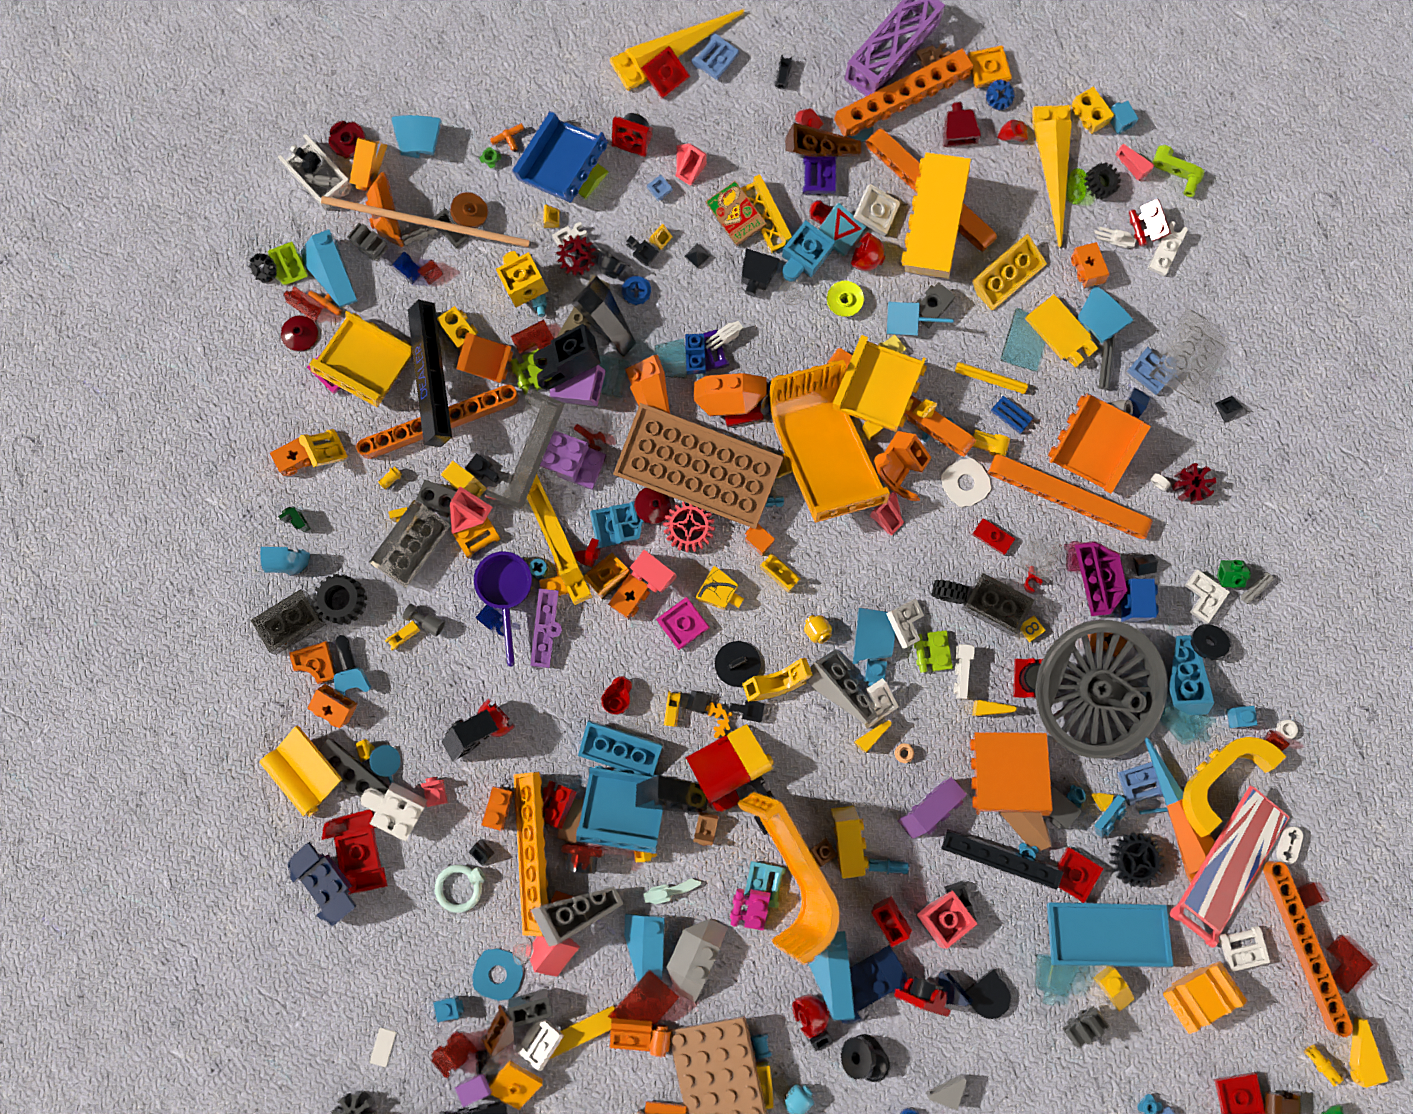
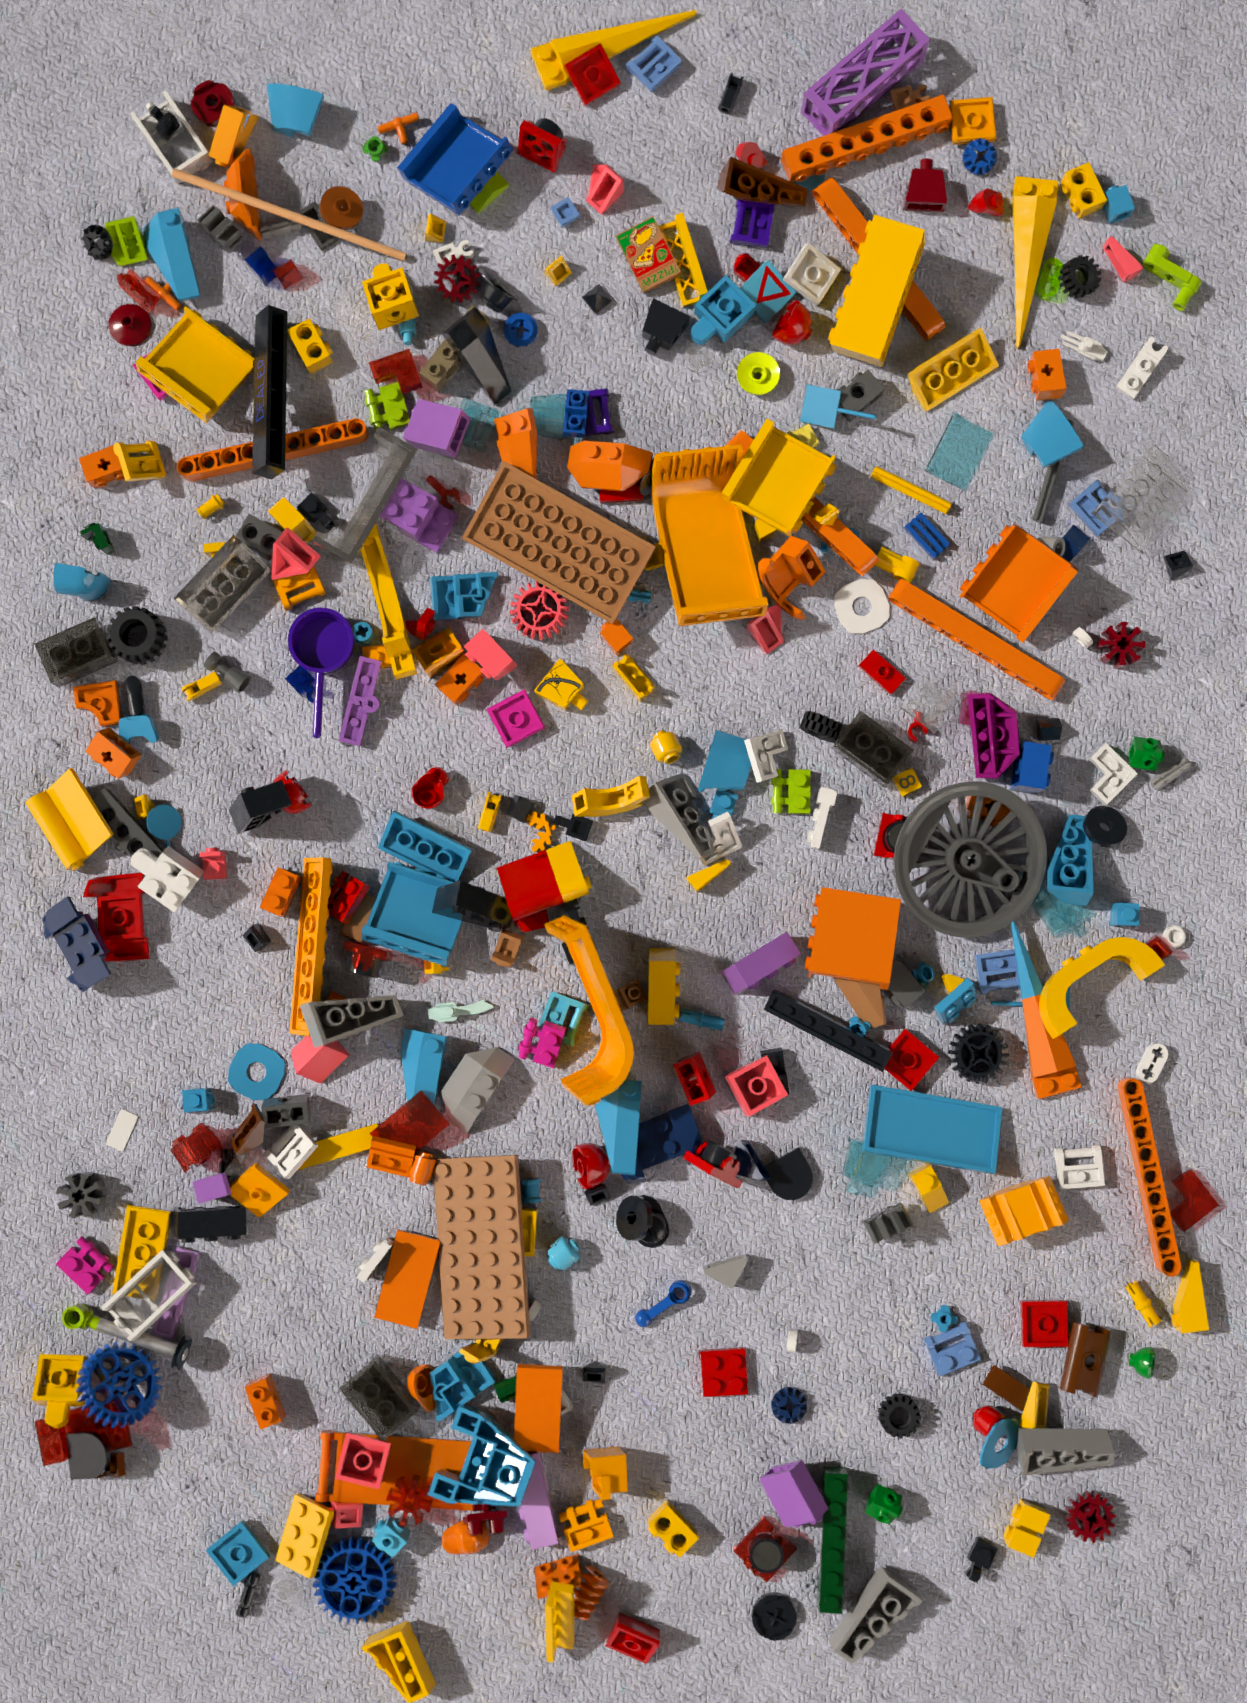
camera: 15 degrees right, 5 degrees up
light grey axle [305,174,342,188] -> none
light aqua piece [435,864,486,913] -> none
orange panel [456,332,513,383] -> none
clear piece [513,936,533,965] -> none
black brick [533,323,601,390] -> none
black plate [626,235,659,267] -> none
dark red dish [634,487,671,524] -> none
white piece [706,321,743,351] -> none
black shield [714,641,761,687] -> none
light nougat plate [894,743,914,763] -> none
yellow slope [972,700,1016,716] -> none
yellow tile [1024,294,1098,368] -> none
plate [1128,199,1172,247] -> none
flag [1170,786,1289,948] -> none
clear red tile [1297,882,1324,909] -> none

